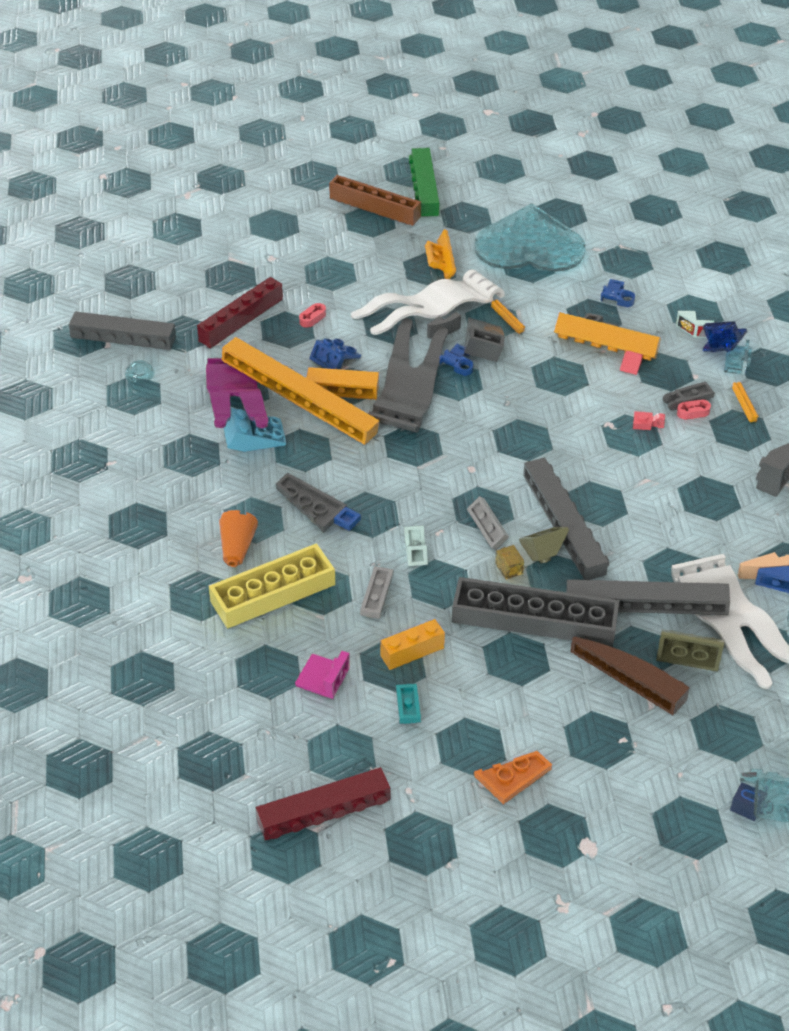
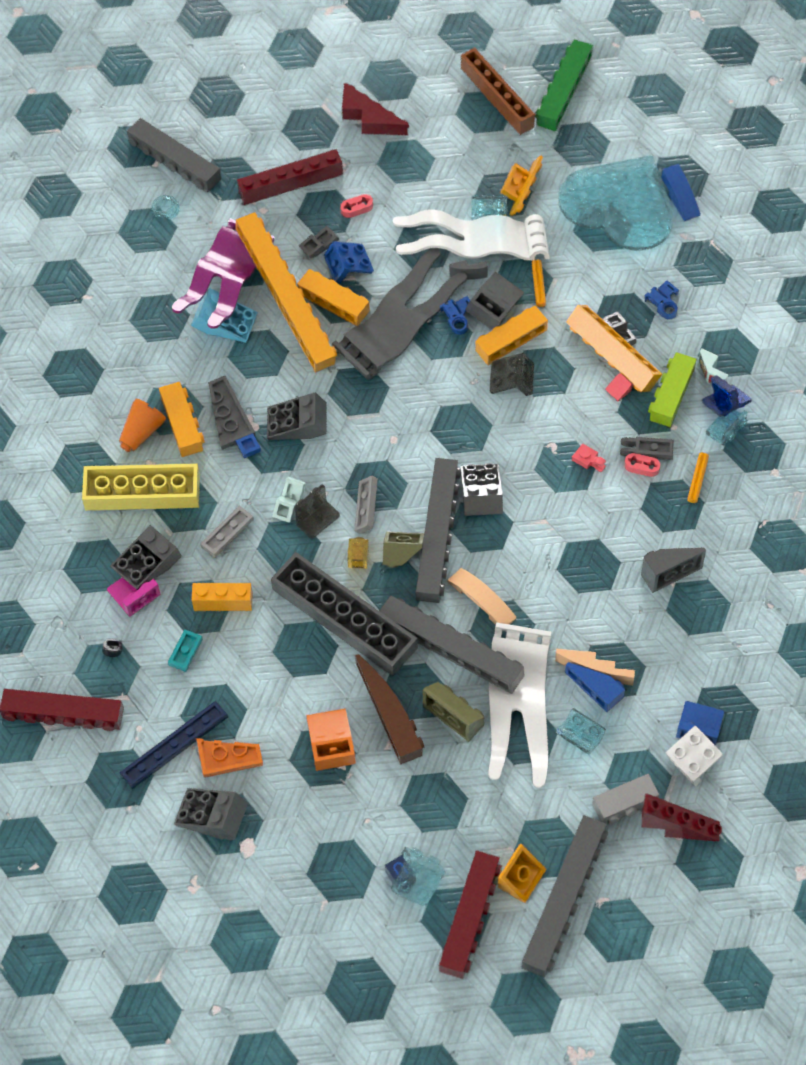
camera: 30 degrees right, 15 degrees up
none -> black tile [102,639,123,658]
none -> dark grey slope [110,525,182,590]
none -> dark blue tile [120,701,228,789]
none -> light orange brick [159,381,205,457]
none -> dark grey slope [174,788,248,840]
none -> dark grey slope [267,392,327,440]
none -> clear smoke bracket [294,484,340,540]
none -> dark grey slope [299,226,339,258]
none -> orange slope [306,708,356,771]
none -> dark red slope [342,83,410,136]
none -> light nougat slope [447,568,516,625]
none -> dark grey slope [461,463,503,516]
none -> clear light blue bracket [471,196,507,220]
none -> light orange brick [475,305,548,365]
none -> clear smoke bracket [490,353,534,396]
none -> lime brick [648,352,697,427]
none -> blue slope [661,164,700,221]

